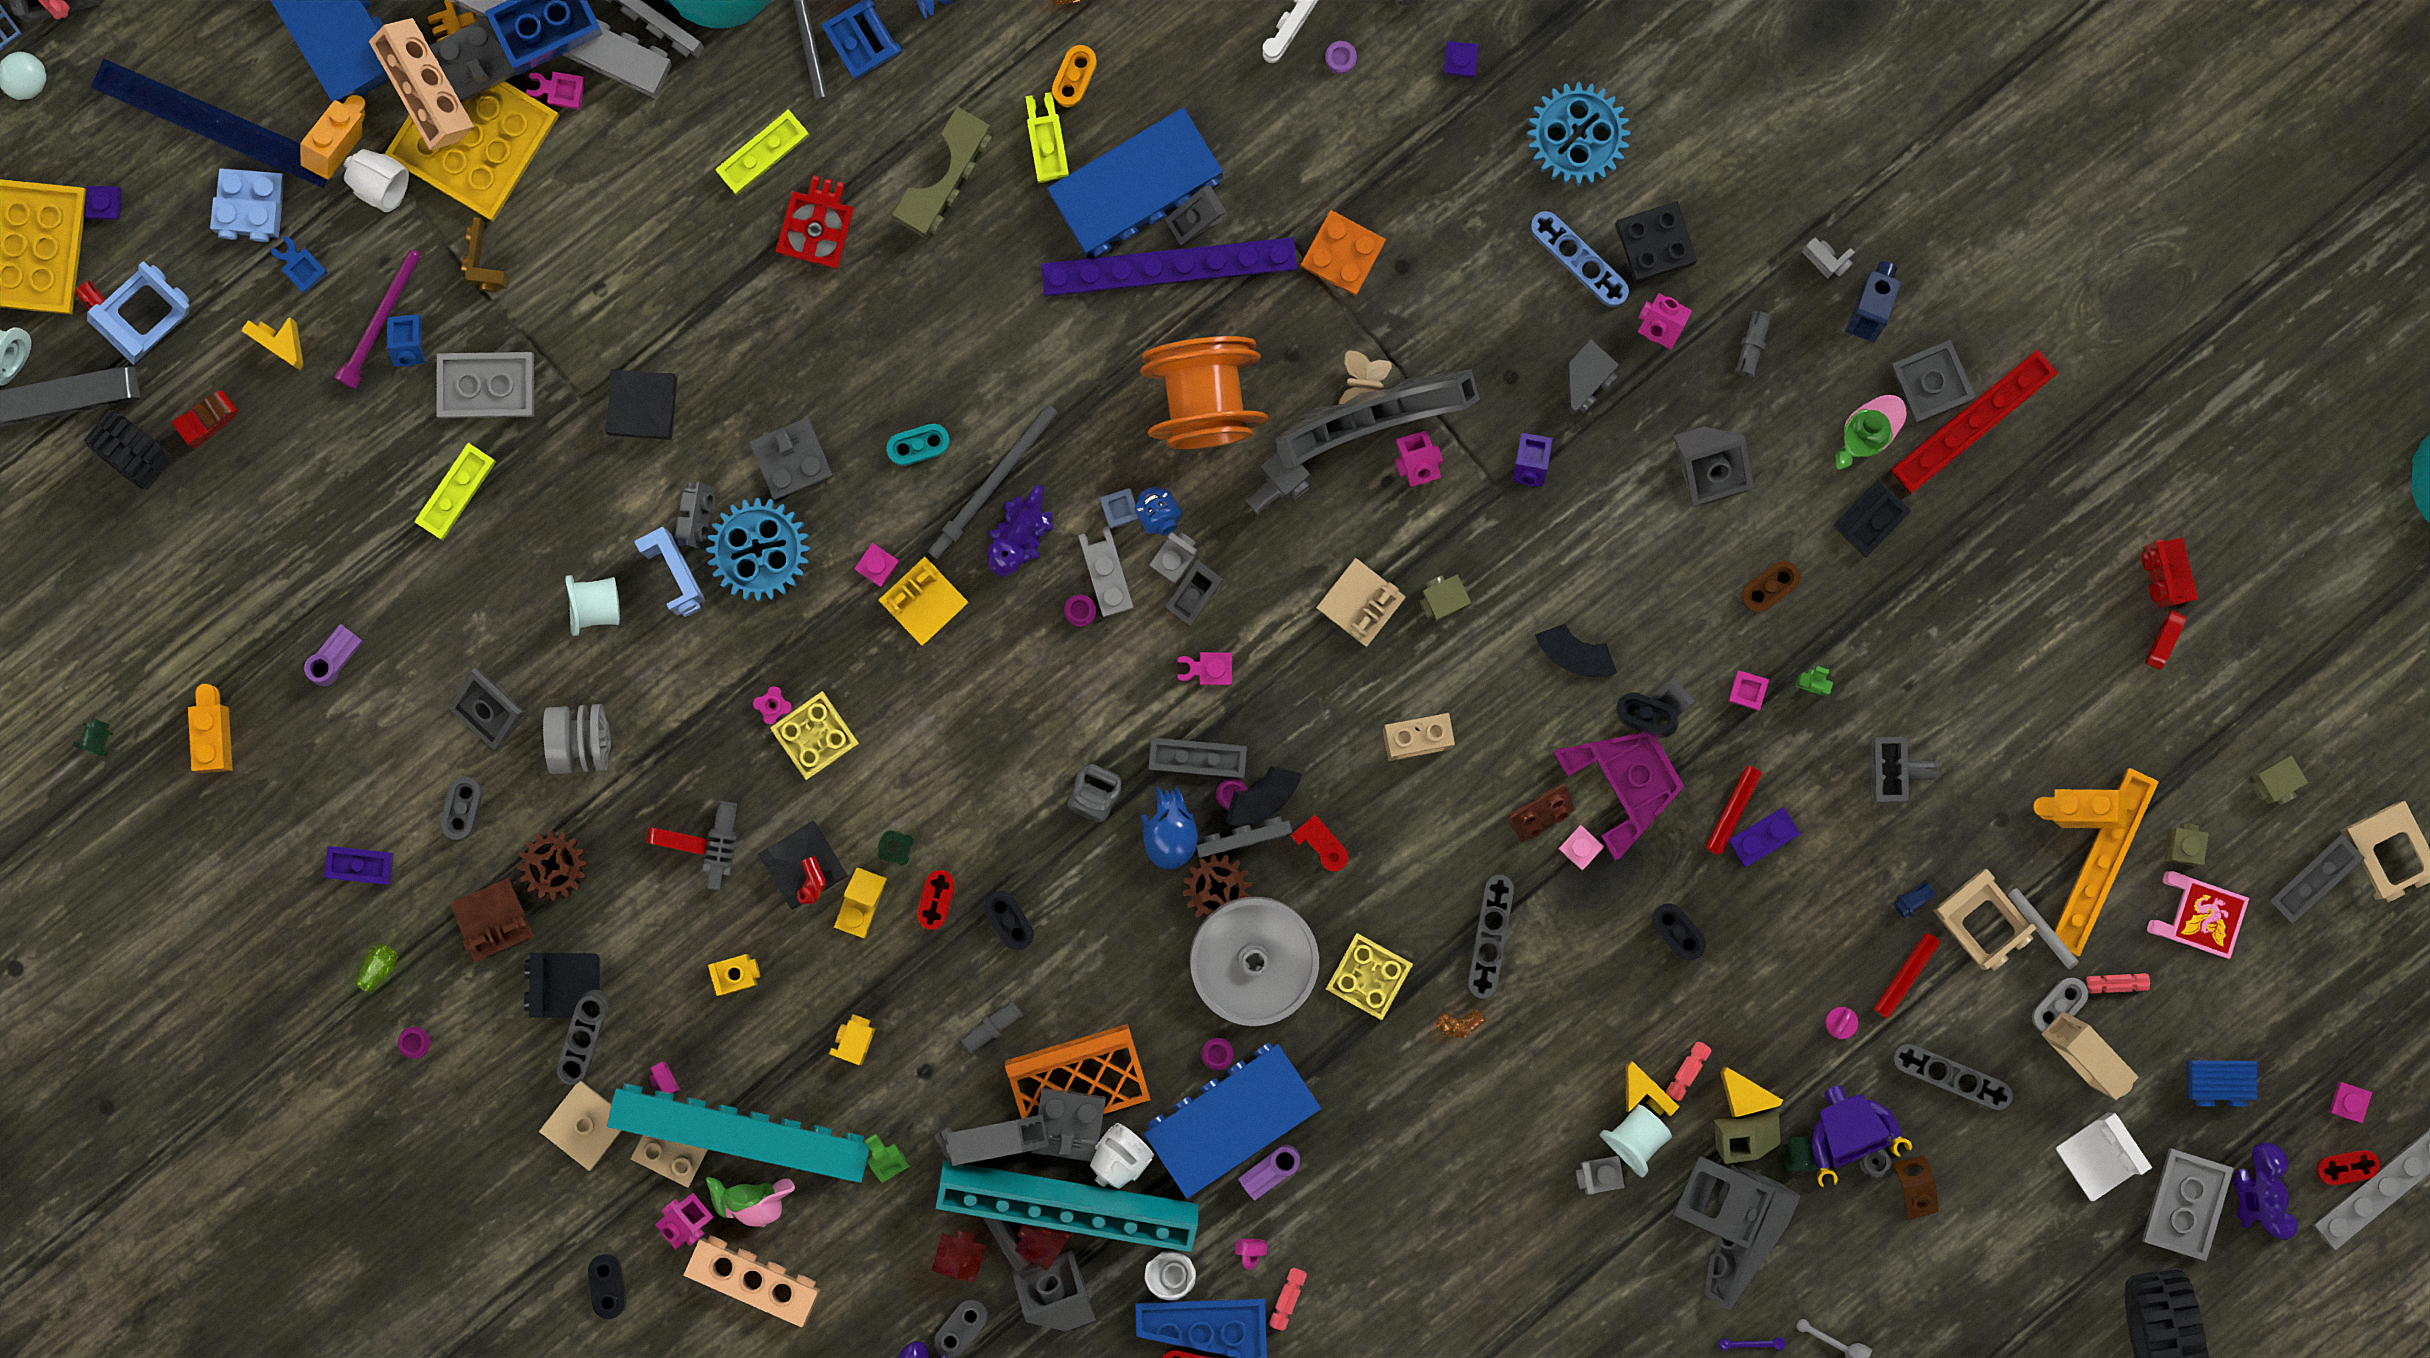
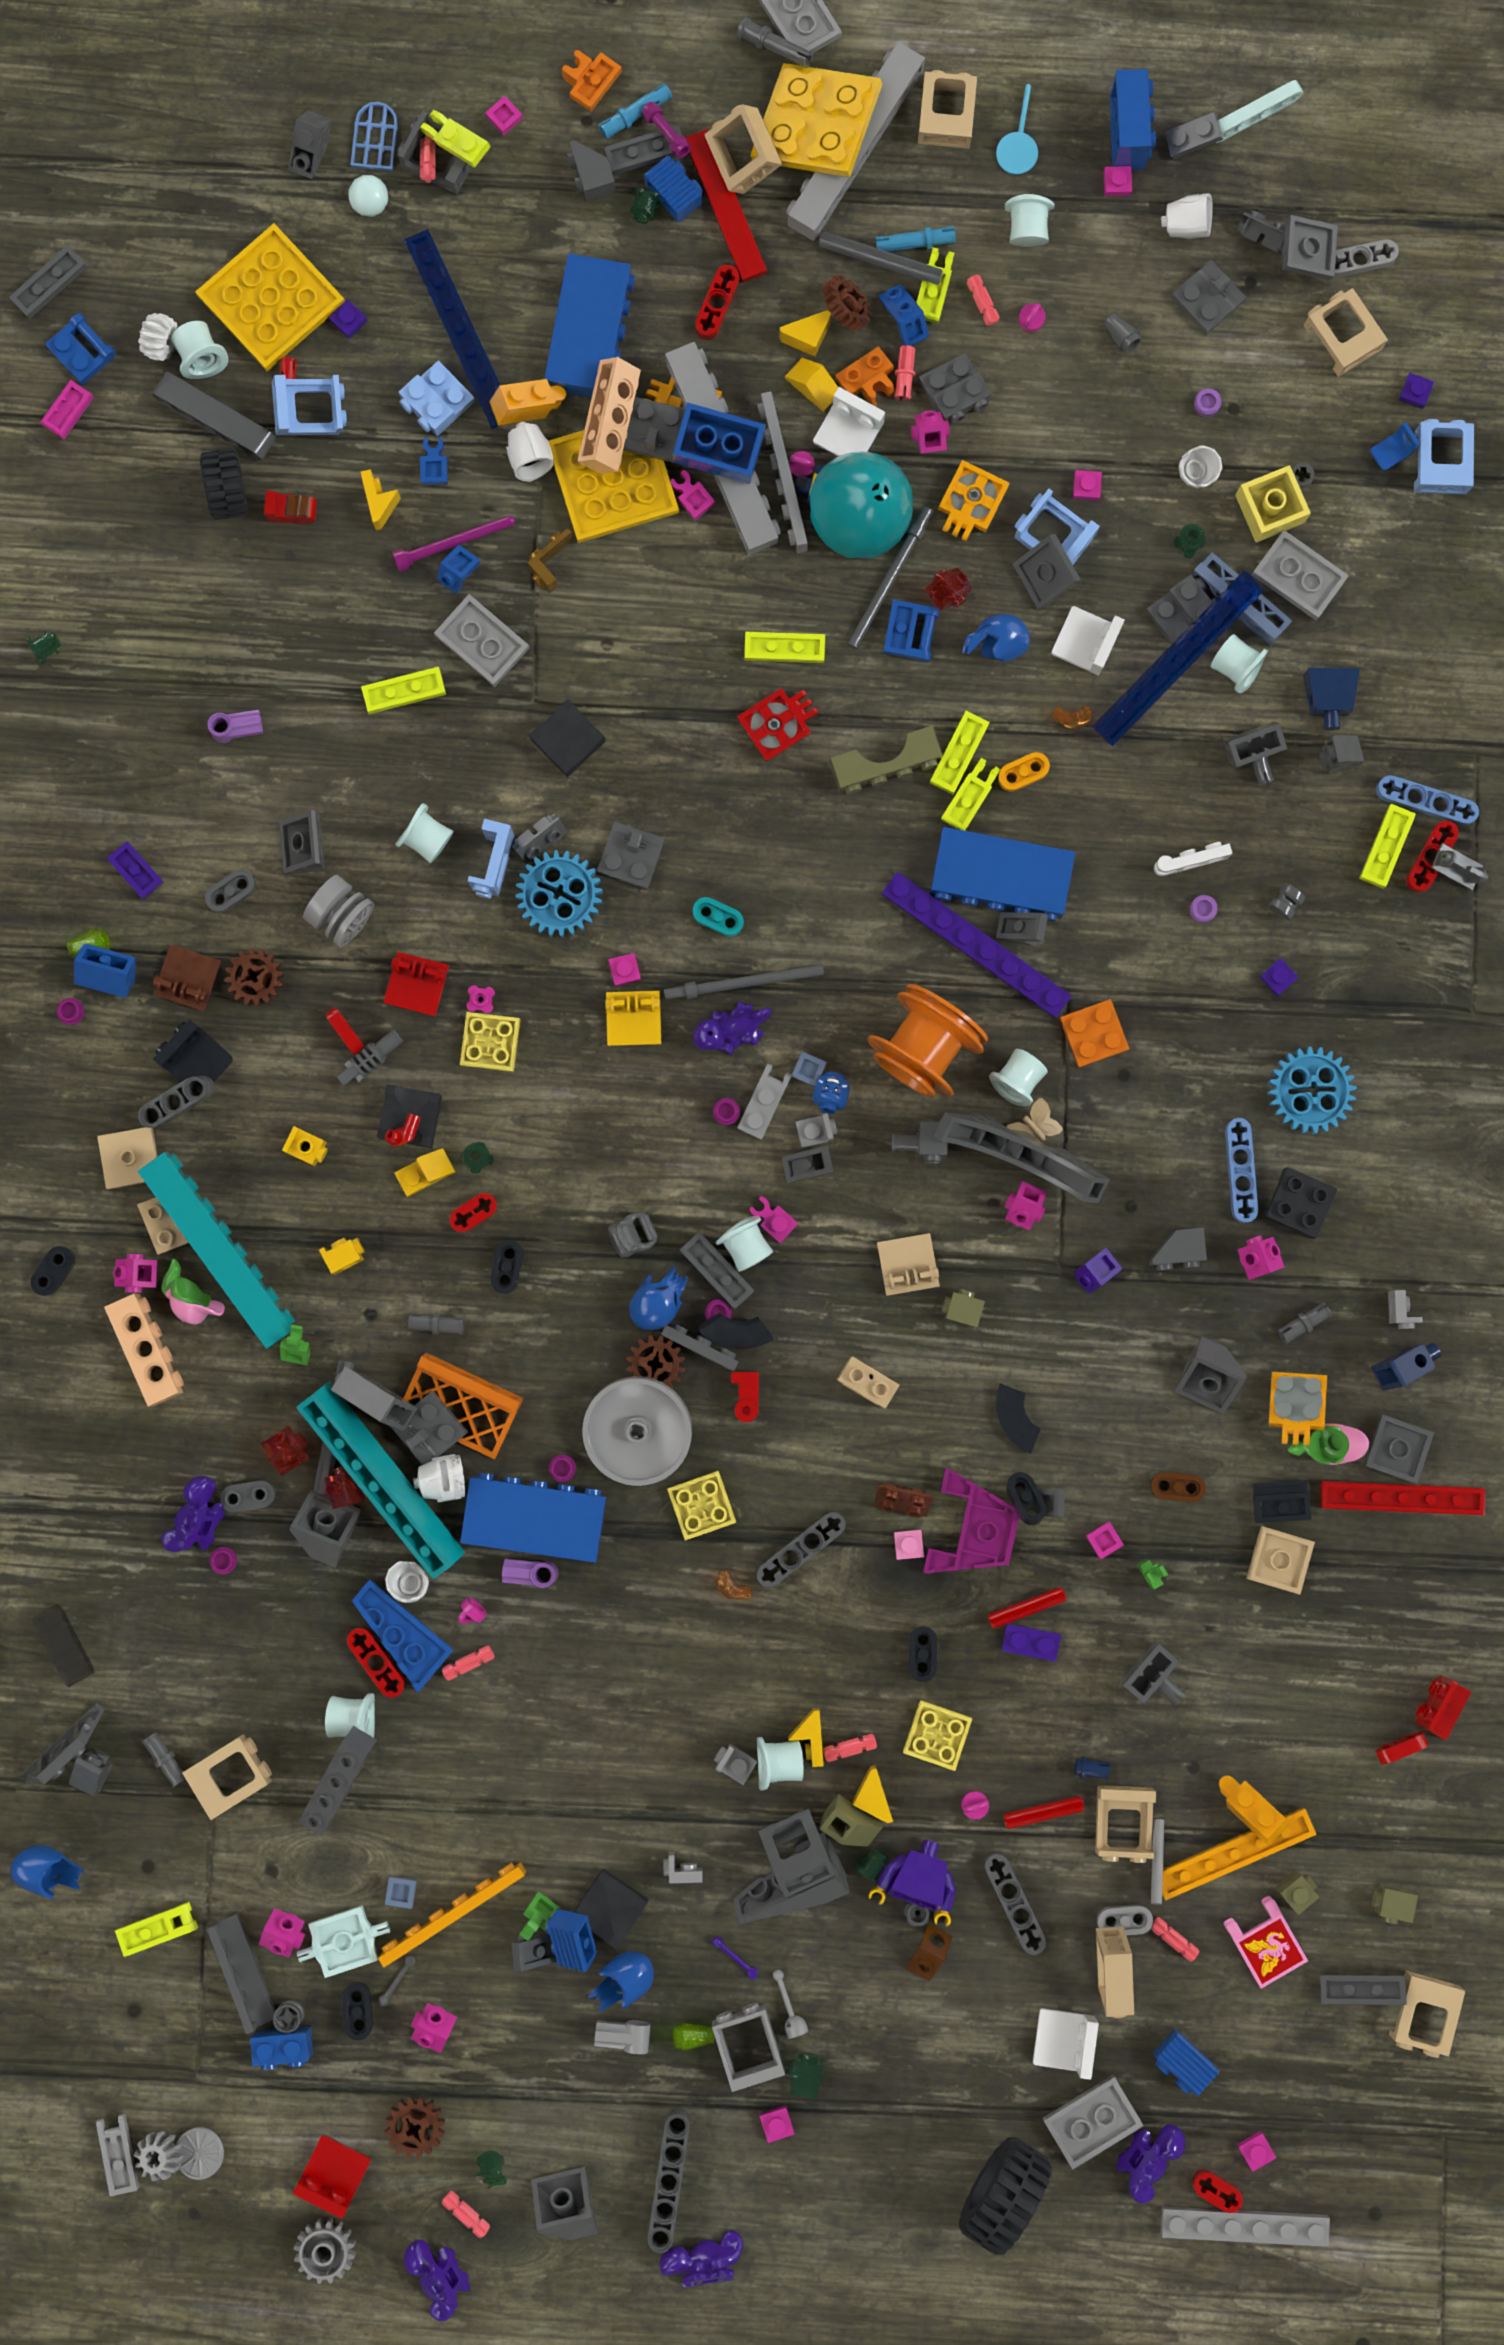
camera: 35 degrees right, 0 degrees up
light orange brick [188,684,233,773] -> none
dark pink plate [649,1062,680,1094] -> none
none -> blue brick [74,943,136,998]
none -> red hinge [383,951,449,1016]
none -> light grey bracket [663,1852,703,1883]
none -> light aqua piece [715,1216,773,1272]
none -> light yellow tile [903,1700,973,1771]
none -> neon yellow plate [930,711,990,795]
none -> light aqua piece [989,1049,1048,1107]
none -> tan plate [1246,1526,1315,1595]
none -> piece [1269,1372,1327,1446]

